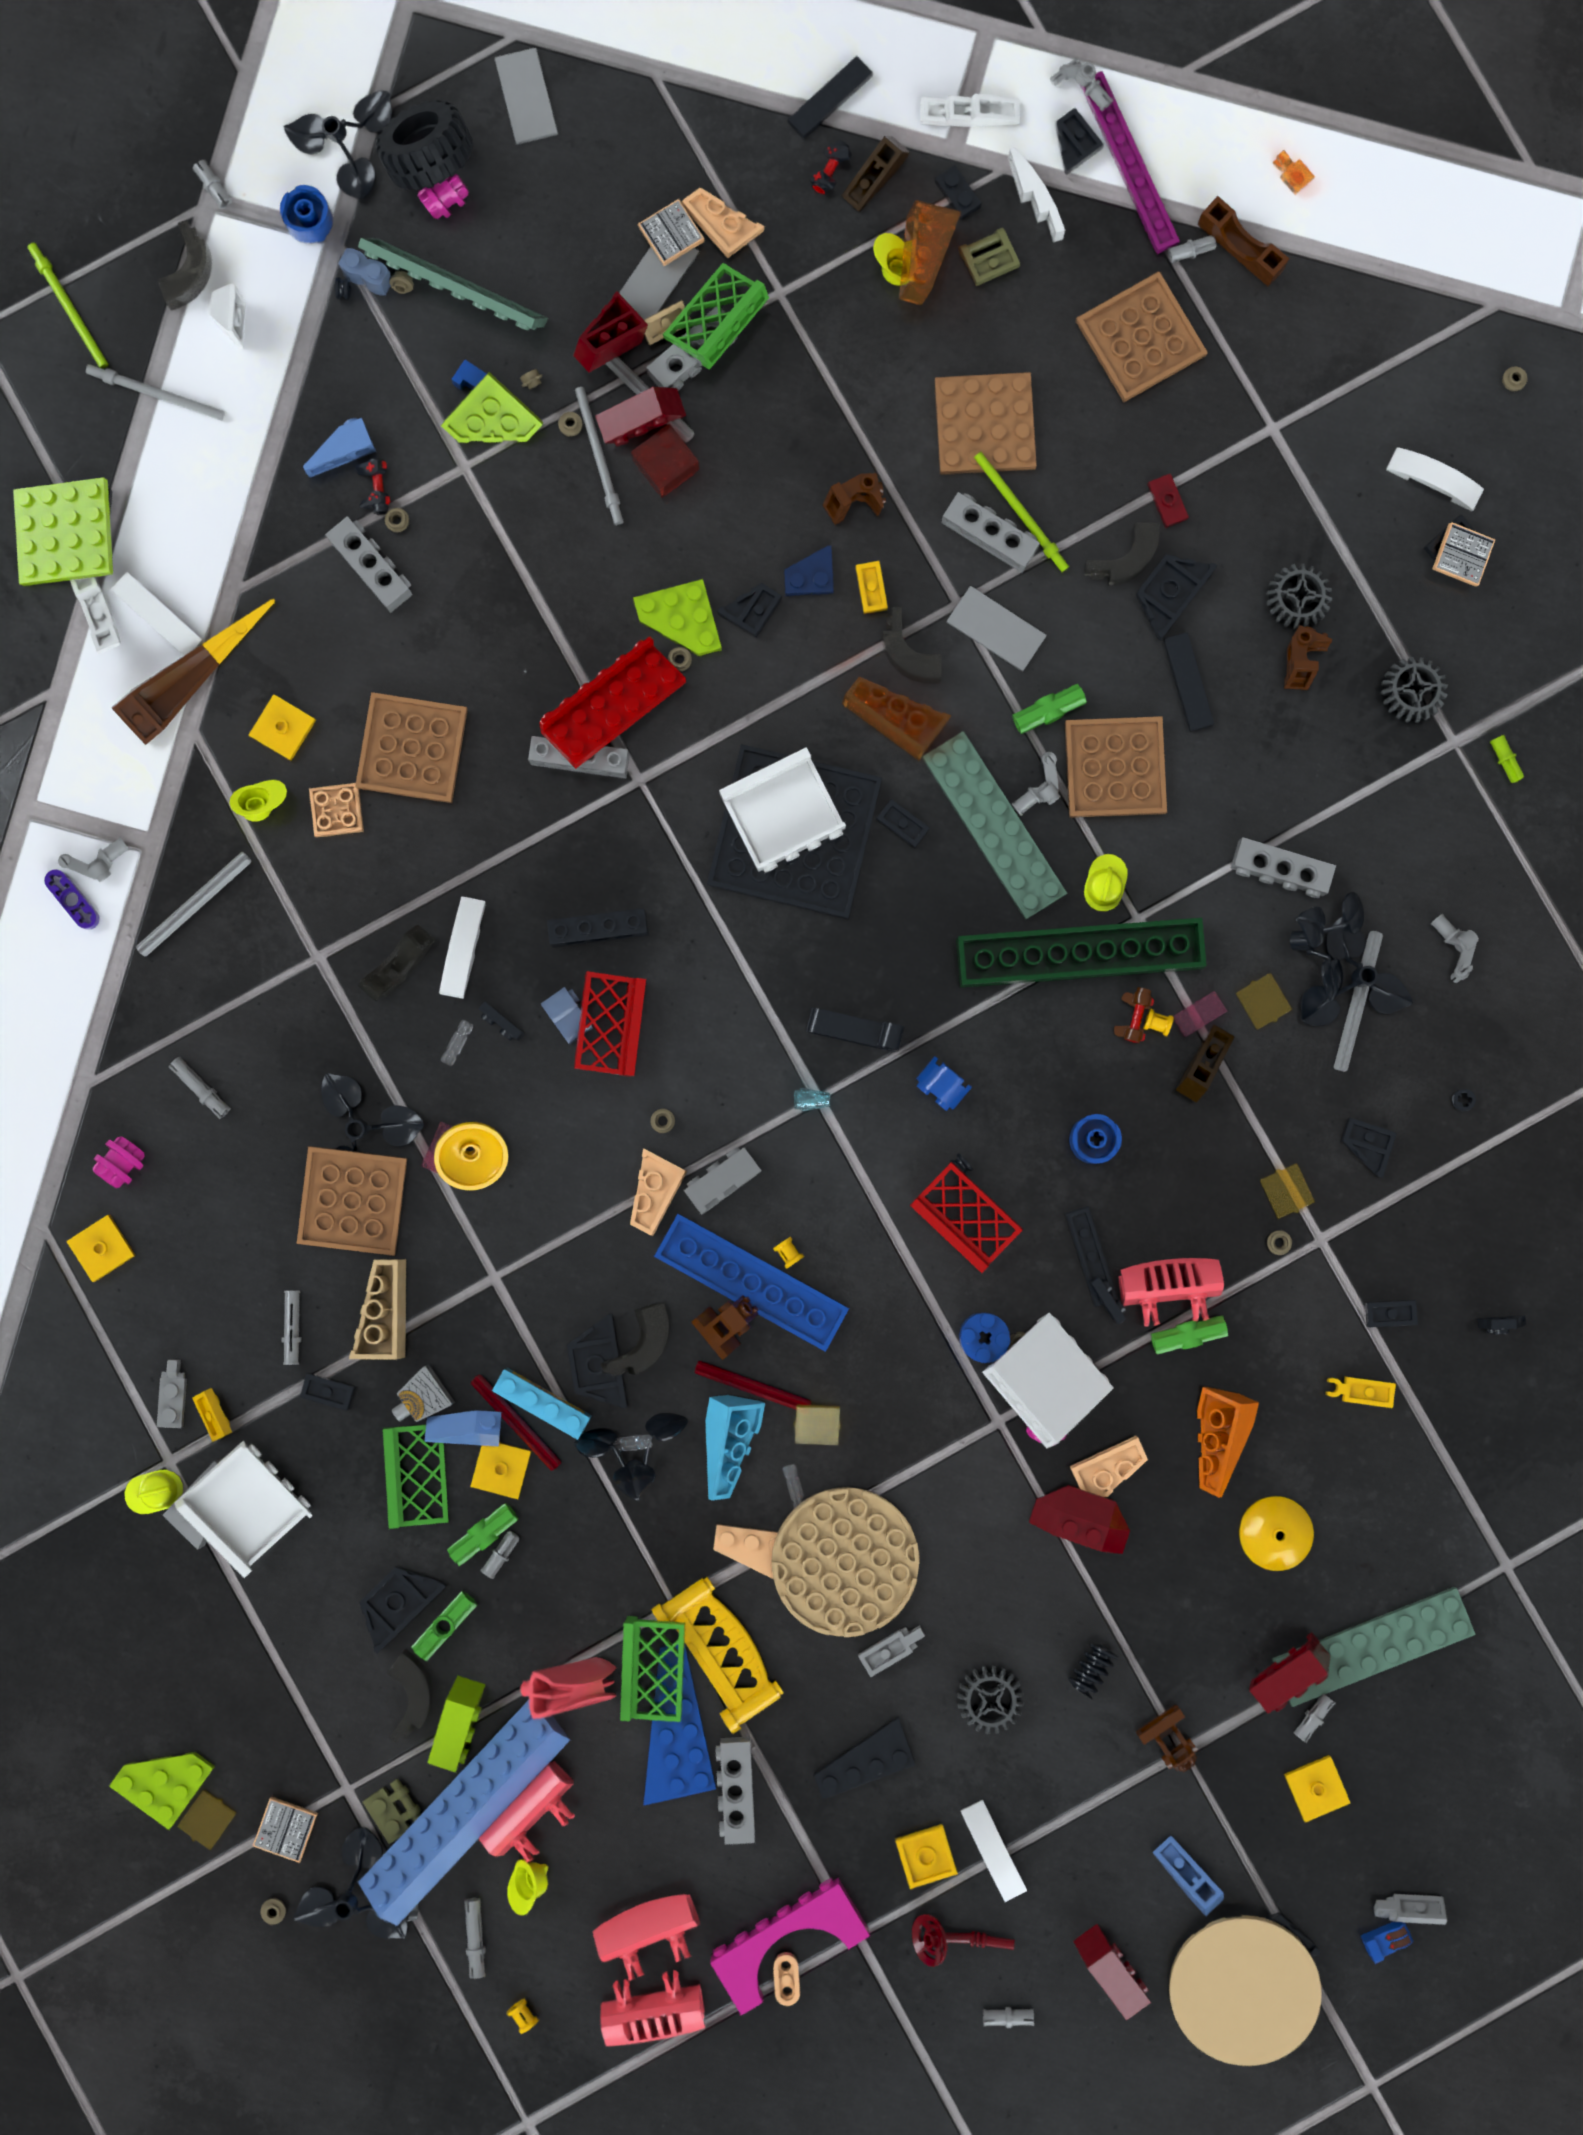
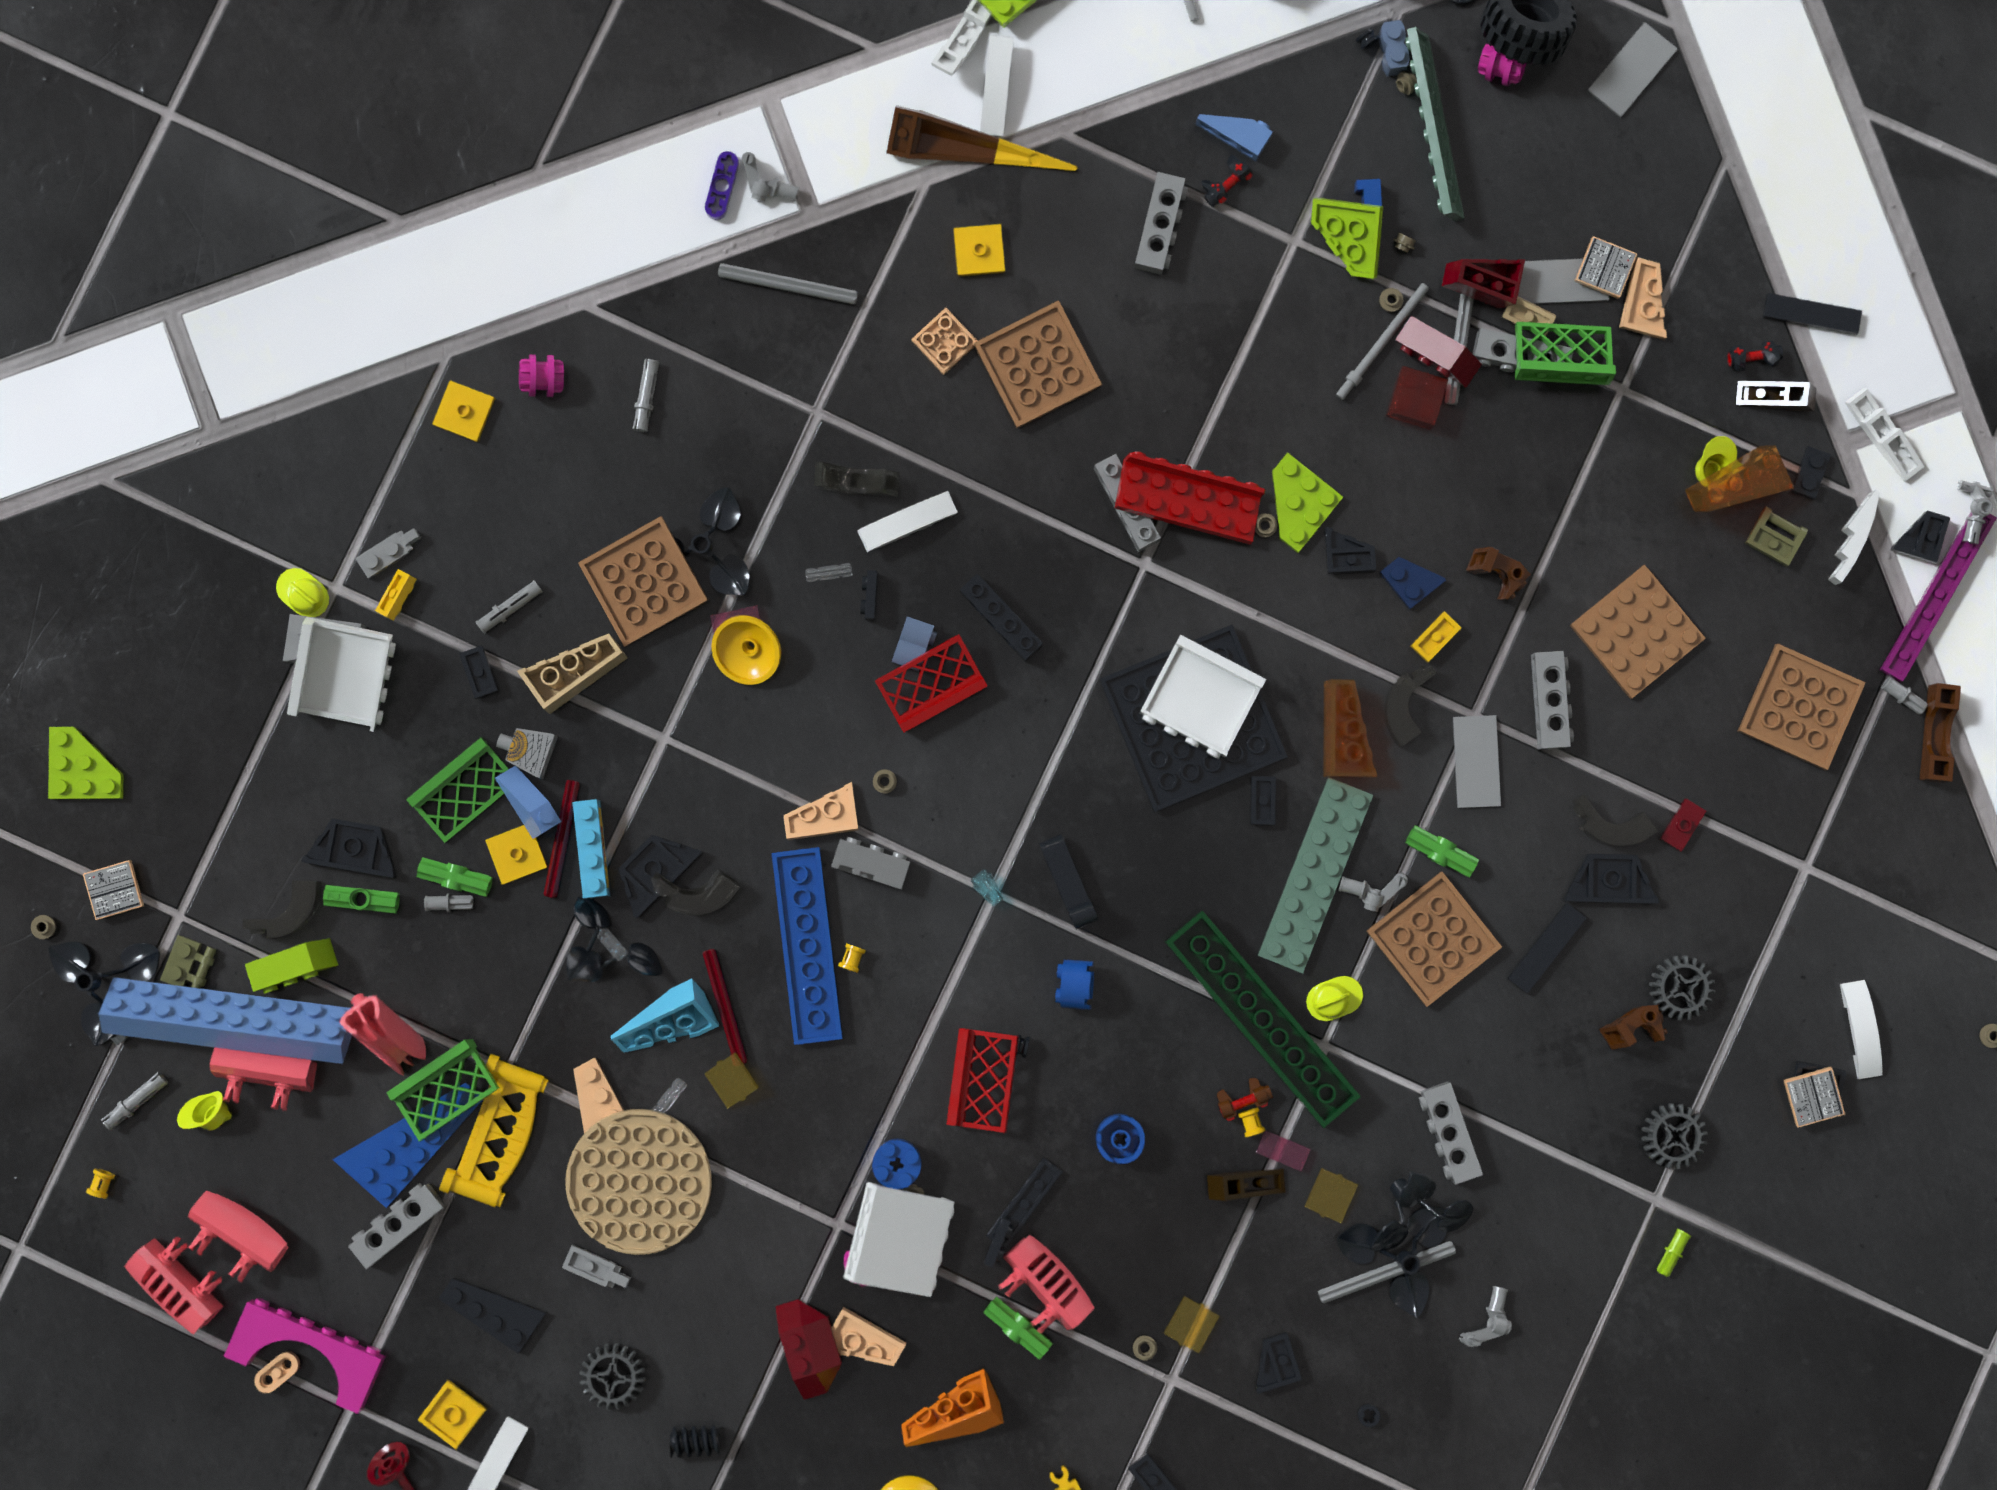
camera: 50 degrees right, 0 degrees up
clear yellow piece [177,1790,237,1850] -> none
neon yellow piece [229,780,287,822] -> none
dark tan plate [385,508,409,532] -> none
reddish brown tile [691,1295,759,1360] -> none
lime bar [974,452,1069,572] -> none

